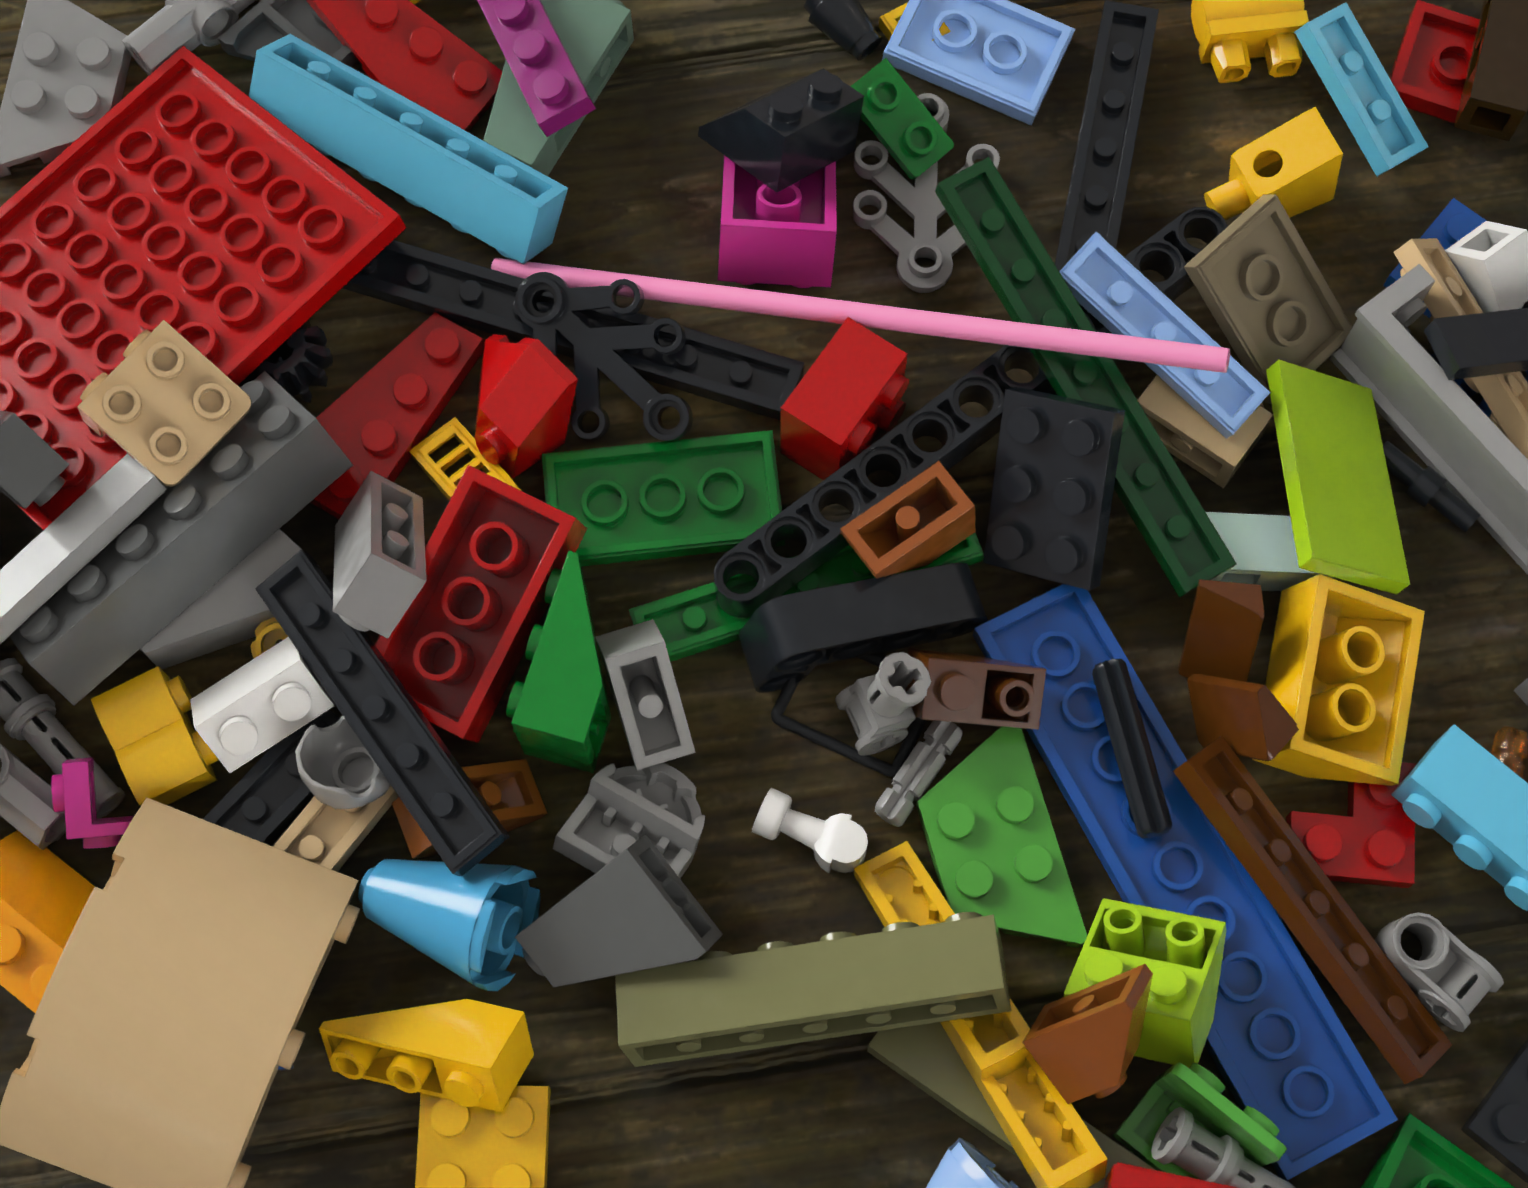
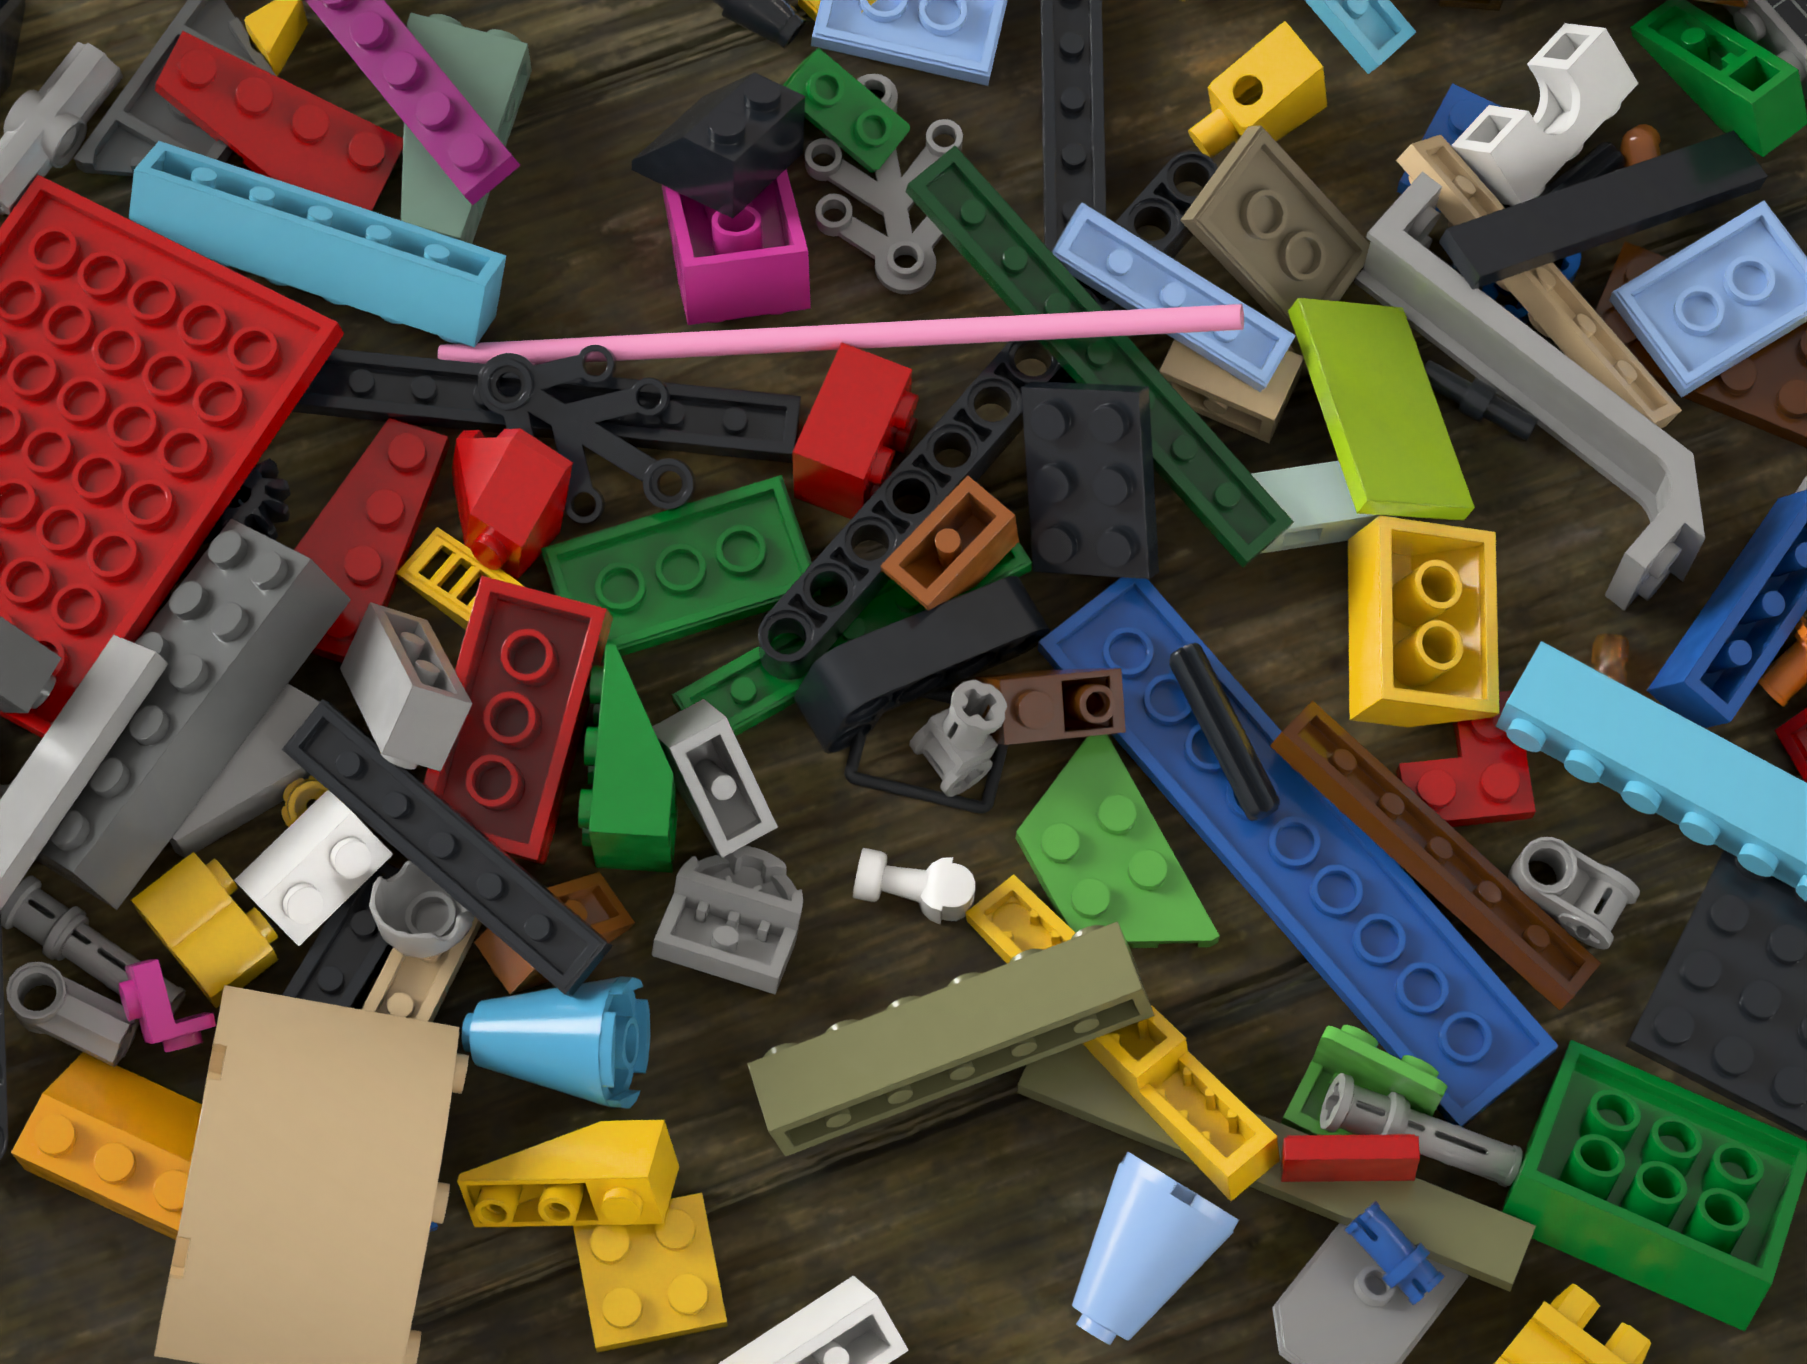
camera: 15 degrees left, 0 degrees up
tan bracket [77,320,251,487] -> none
dark grey slope [515,834,723,987] -> none
light grey axle [875,720,963,827] -> none
dark orange slope [1022,964,1153,1104] -> none
lime slope [1064,898,1227,1068] -> none
reddish brown slope [1178,579,1264,682] -> none
reddish brown slope [1187,673,1299,761] -> none

